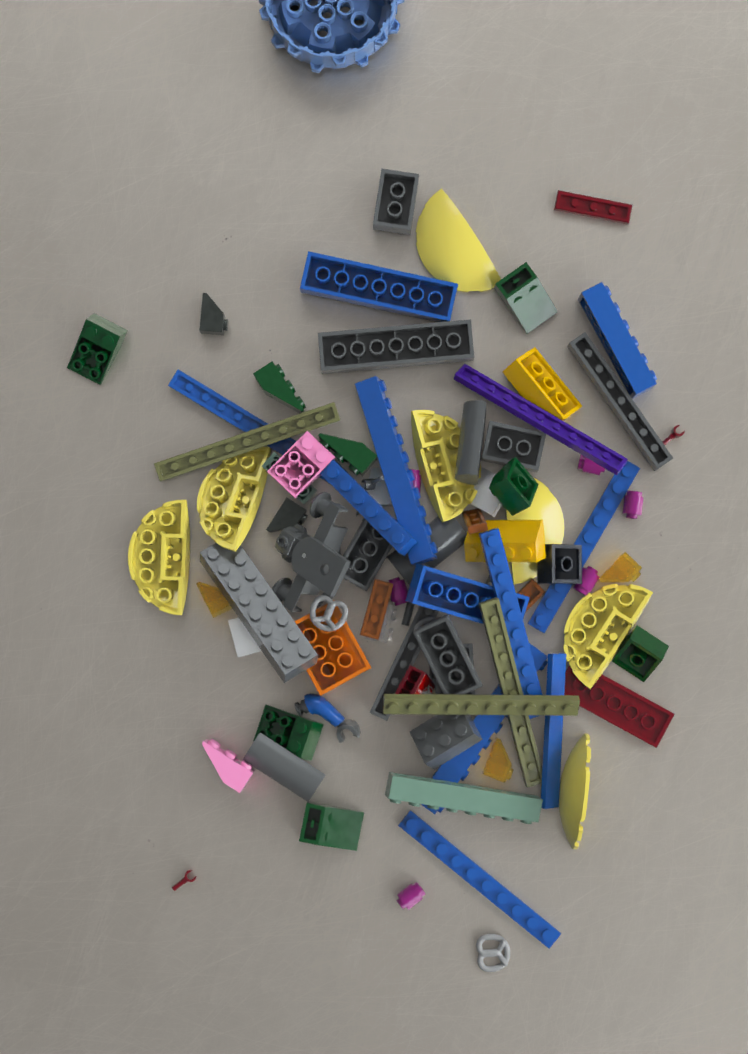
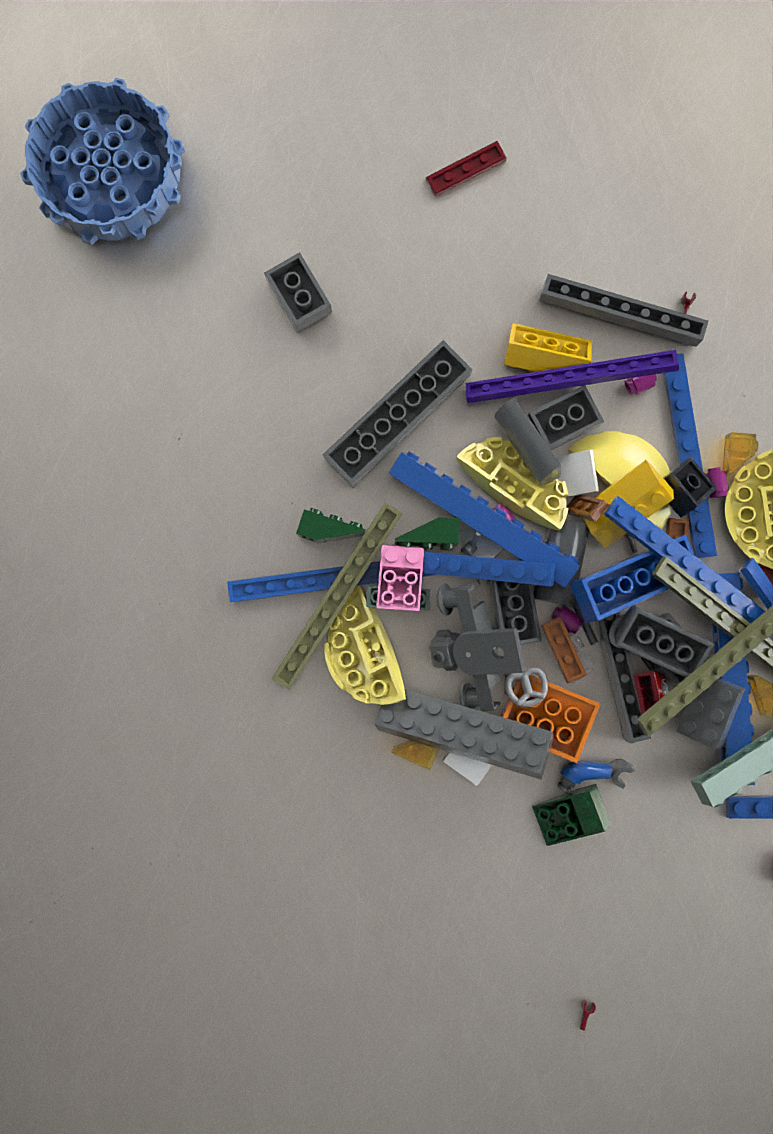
camera: 40 degrees left, 0 degrees up
dark green slope [67,313,128,385] -> none
light yellow brick [128,500,190,615] -> none
pearl dark grey slope [199,293,228,336] -> none
bright pink slope [202,739,255,793] -> none
dark grey brick [243,733,325,802] -> none
pearl dark grey slope [266,497,308,533] -> none
dark green slope [299,801,364,851] -> none
blue brick [300,251,458,322] -> none
light yellow brick [416,189,501,292] -> none
dark green slope [489,457,539,516] -> none
slope [494,262,558,334] -> none
blue brick [578,282,657,399] -> none
magenta brick [622,491,644,519] -> none

